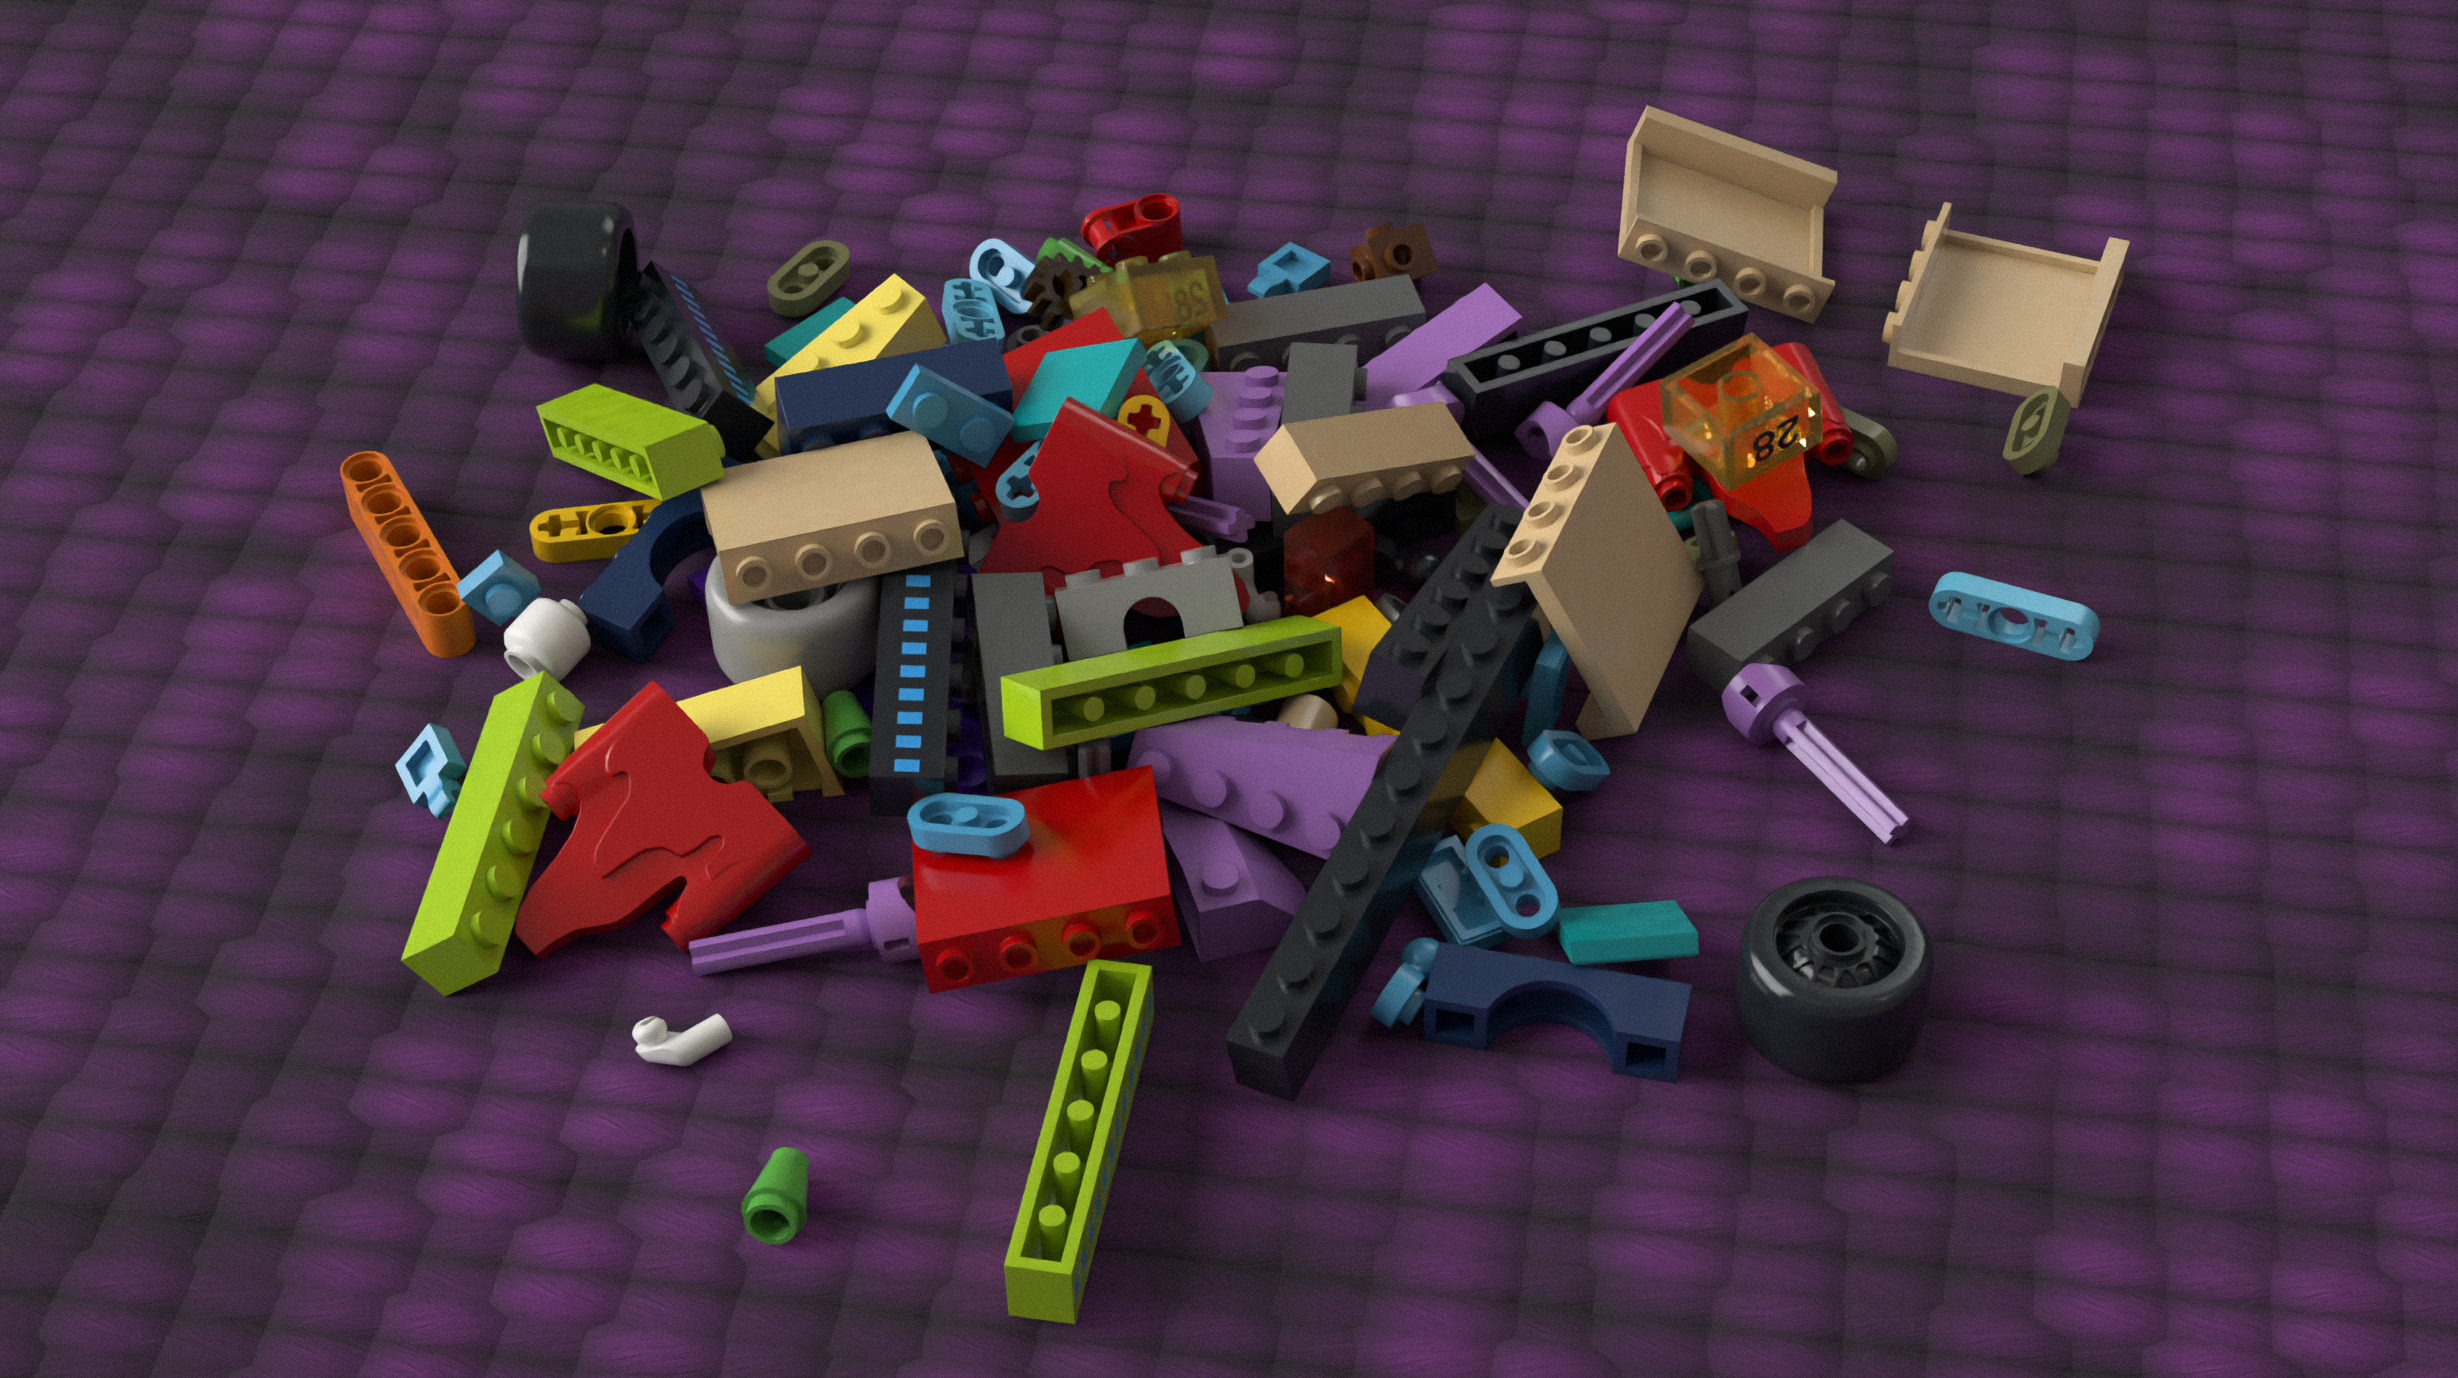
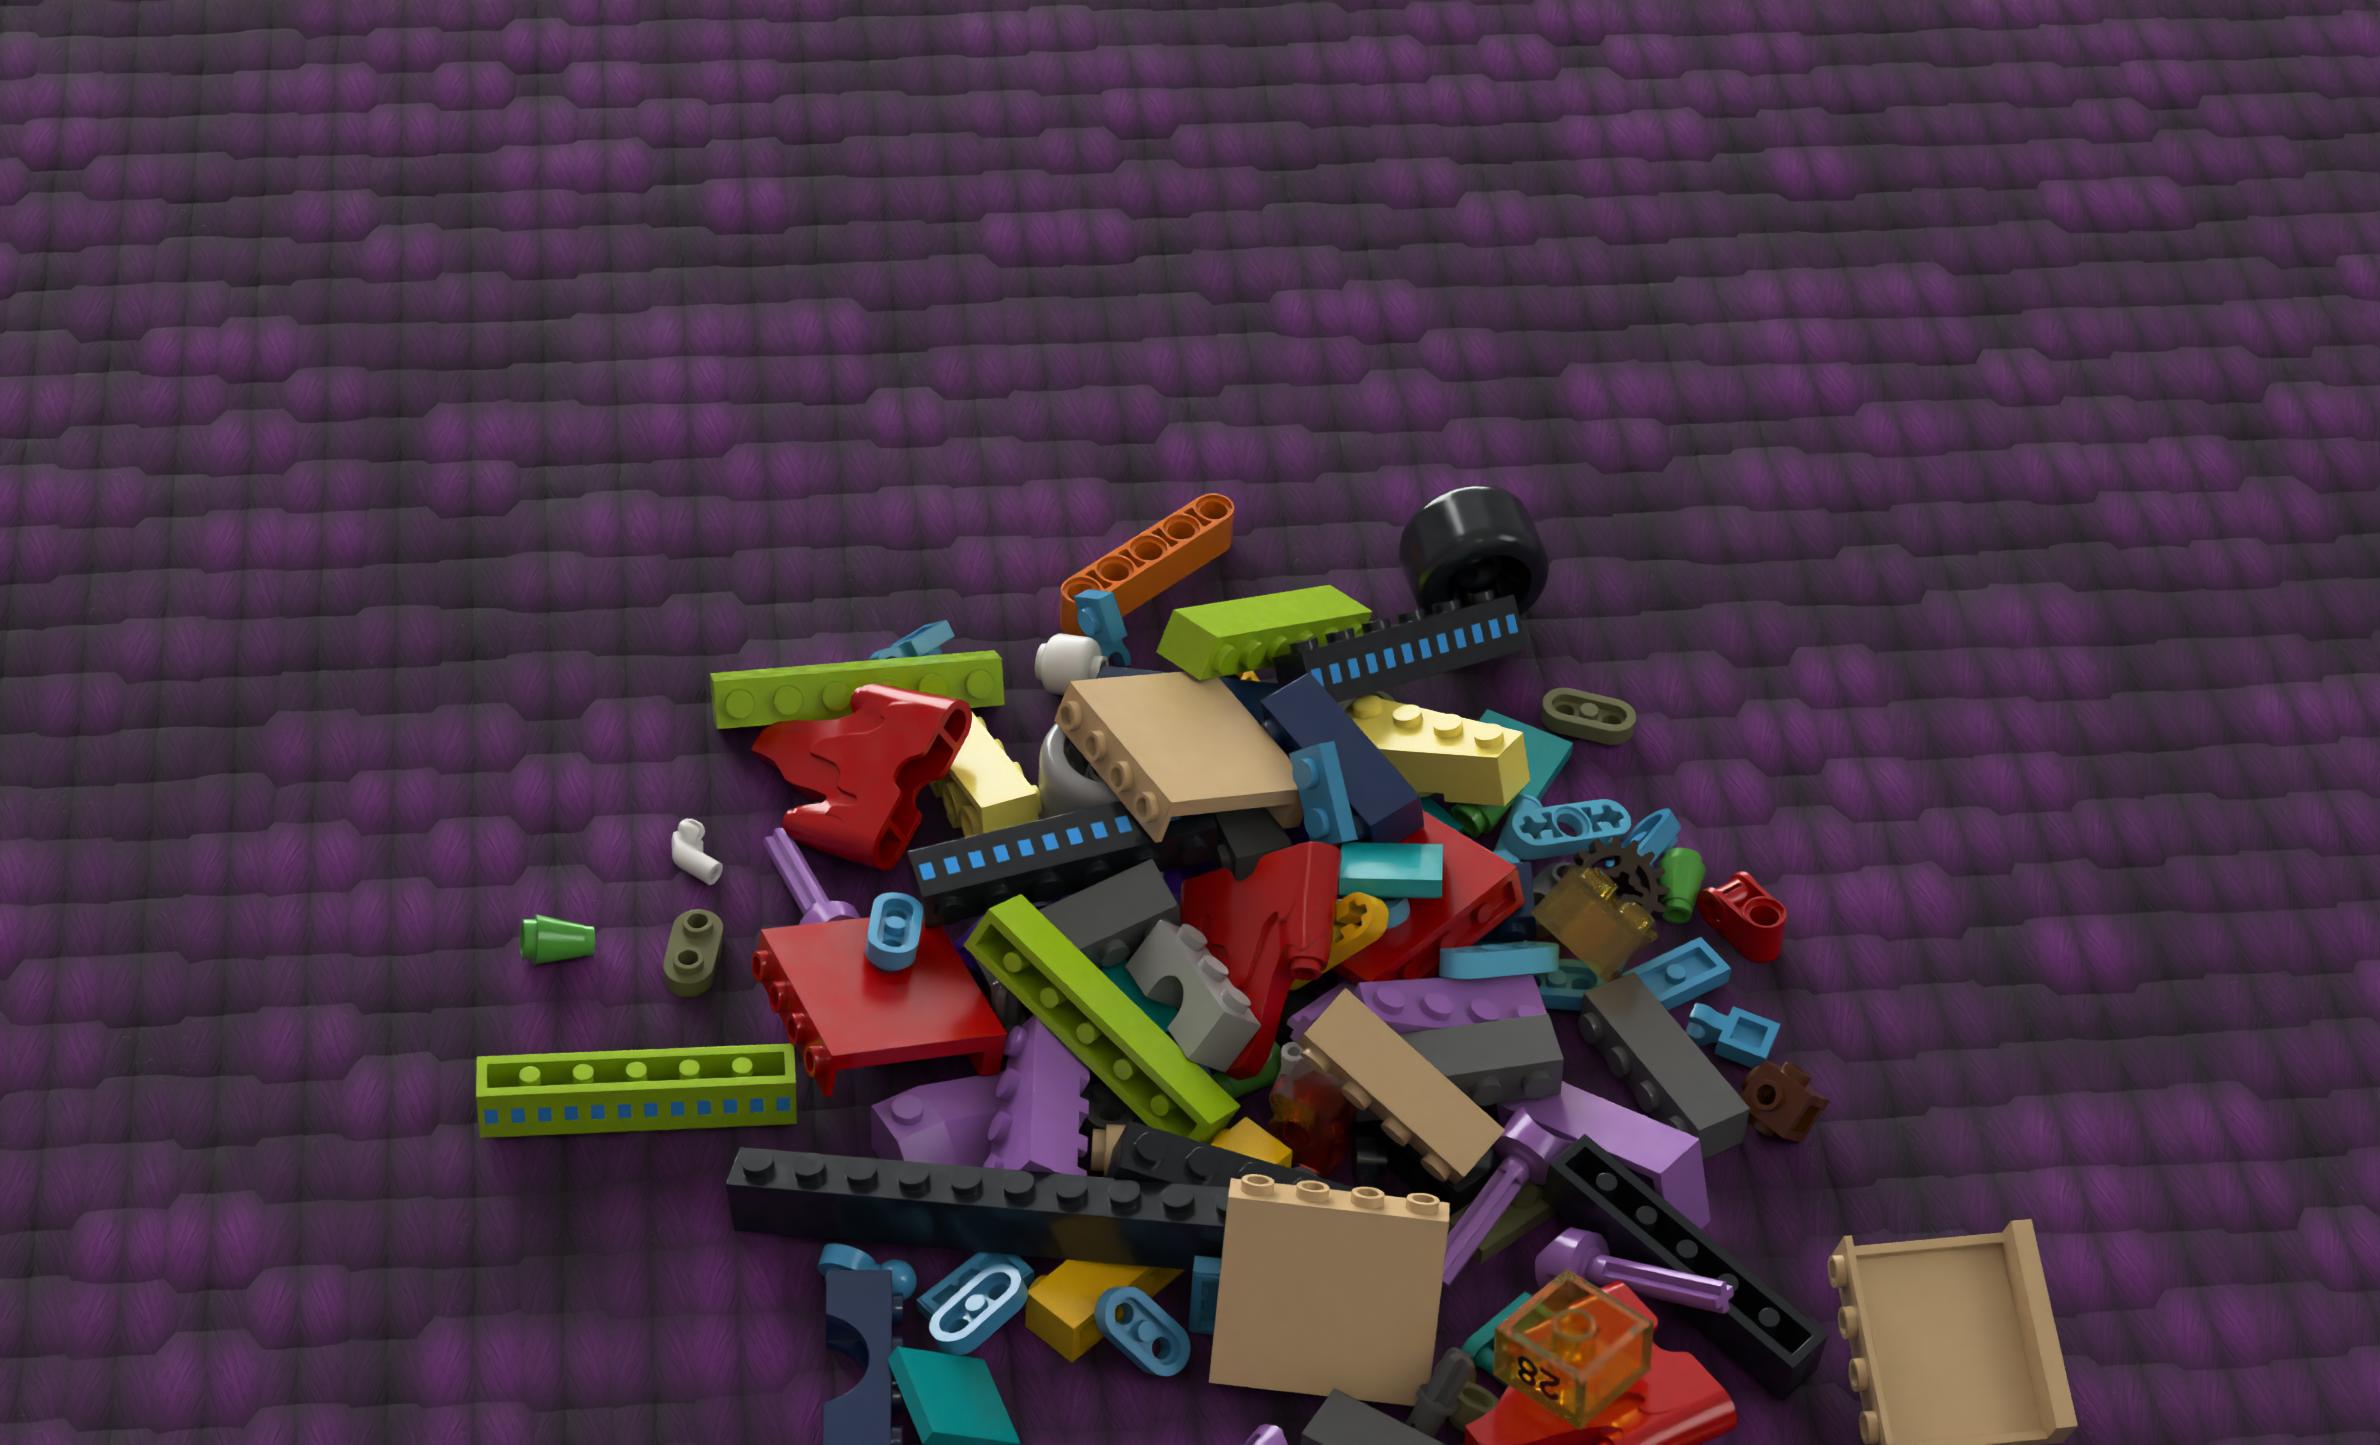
camera: 70 degrees right, 0 degrees up
none -> olive plate [663,909,724,997]

